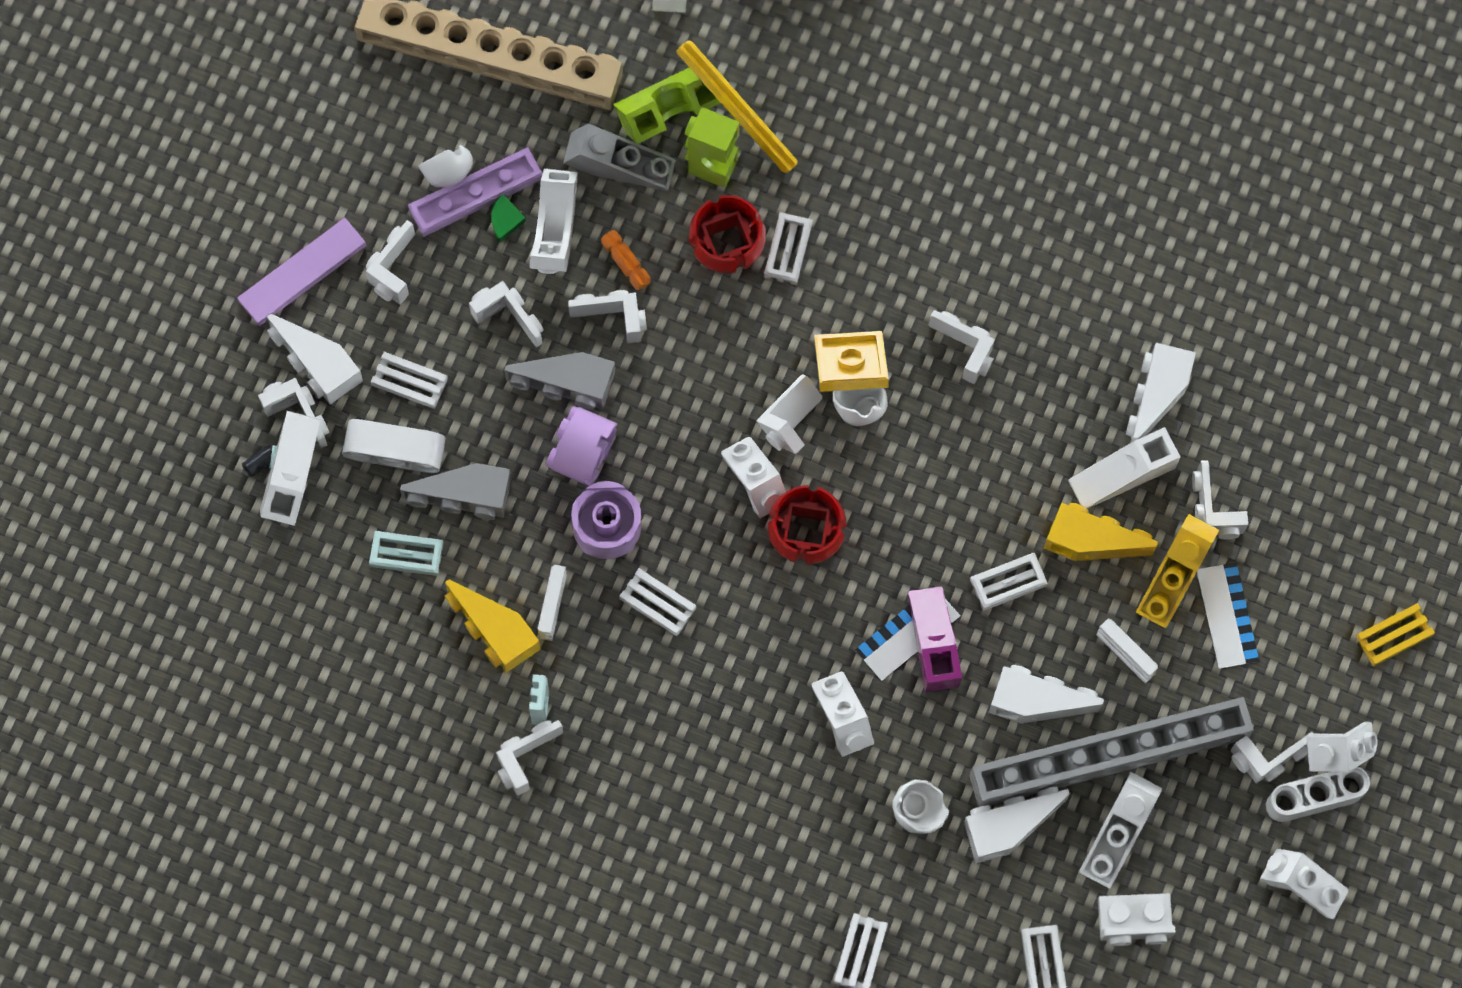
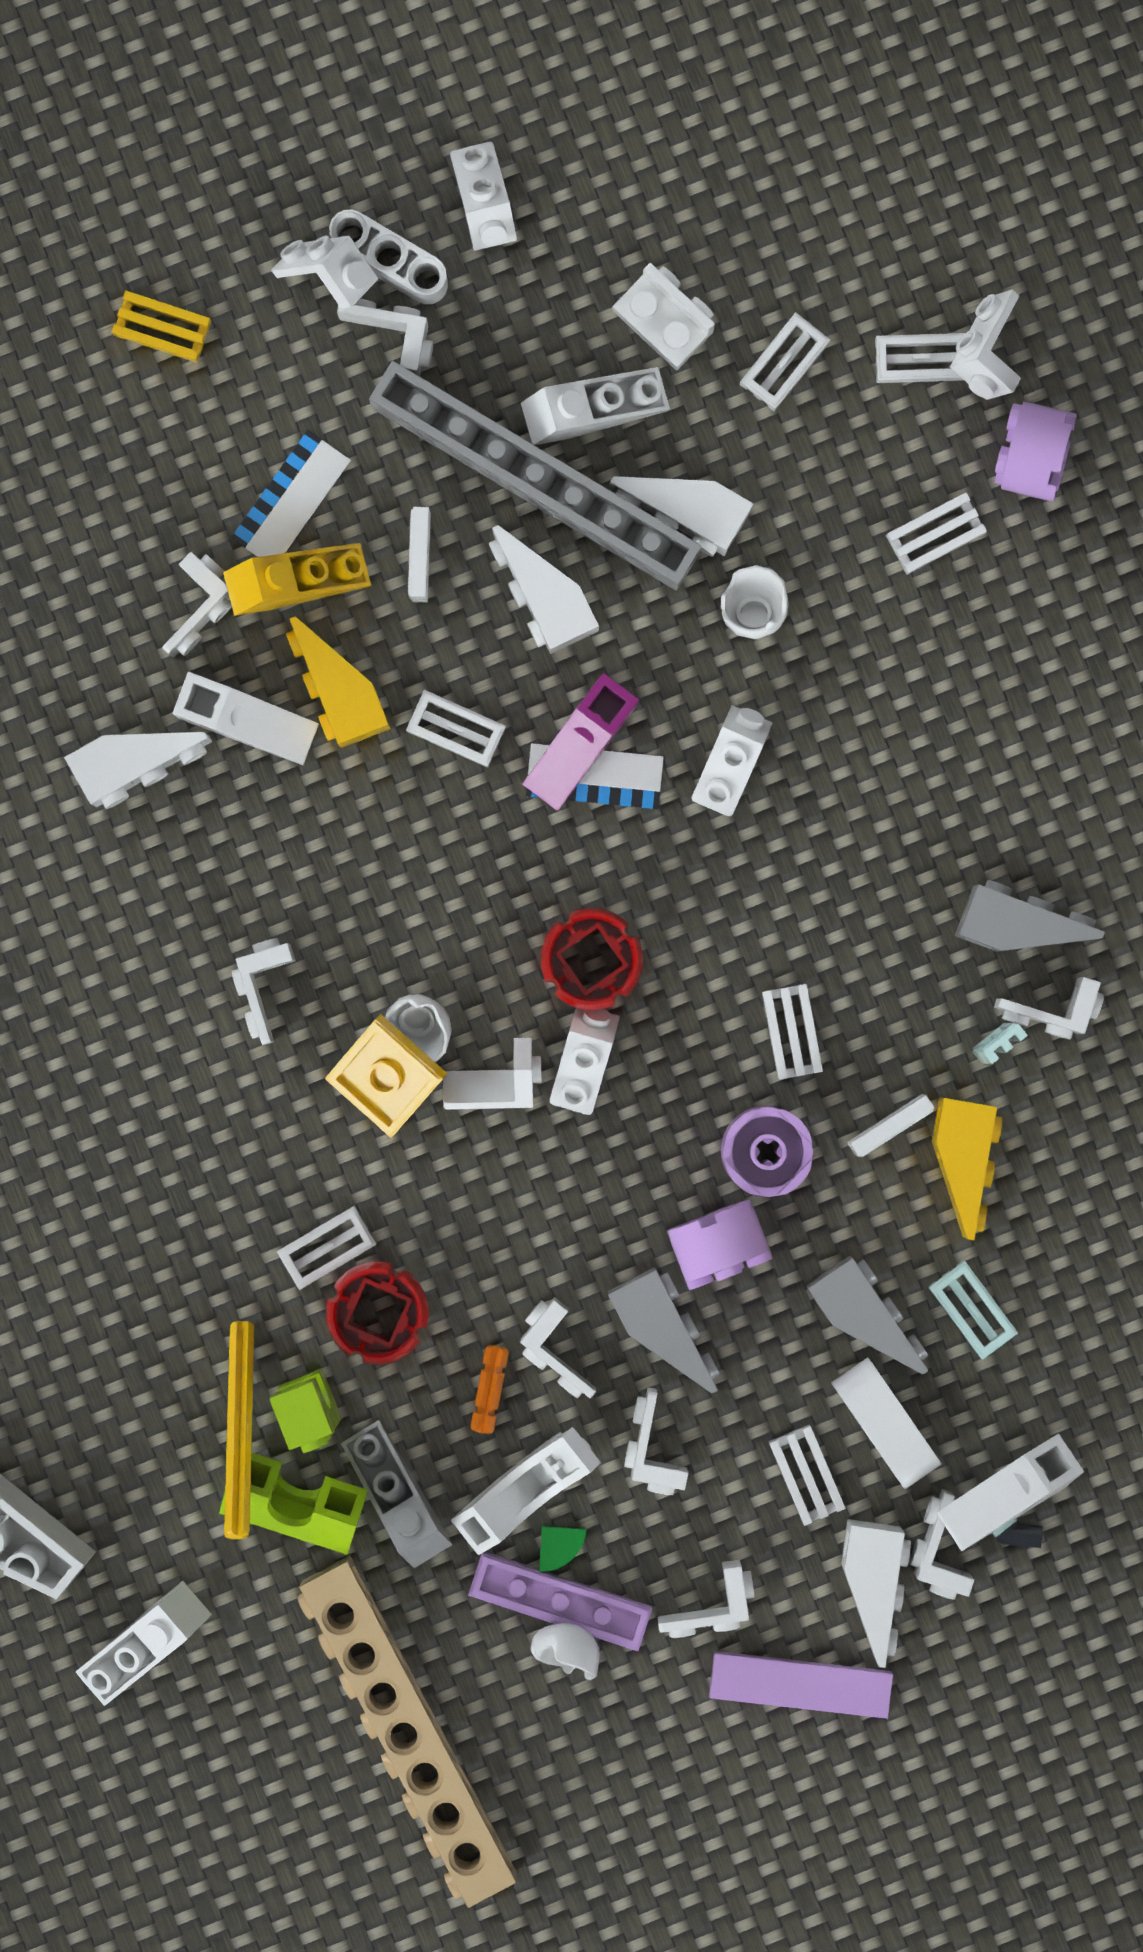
camera: 130 degrees left, 15 degrees up
none -> light grey slope [955,880,1105,952]

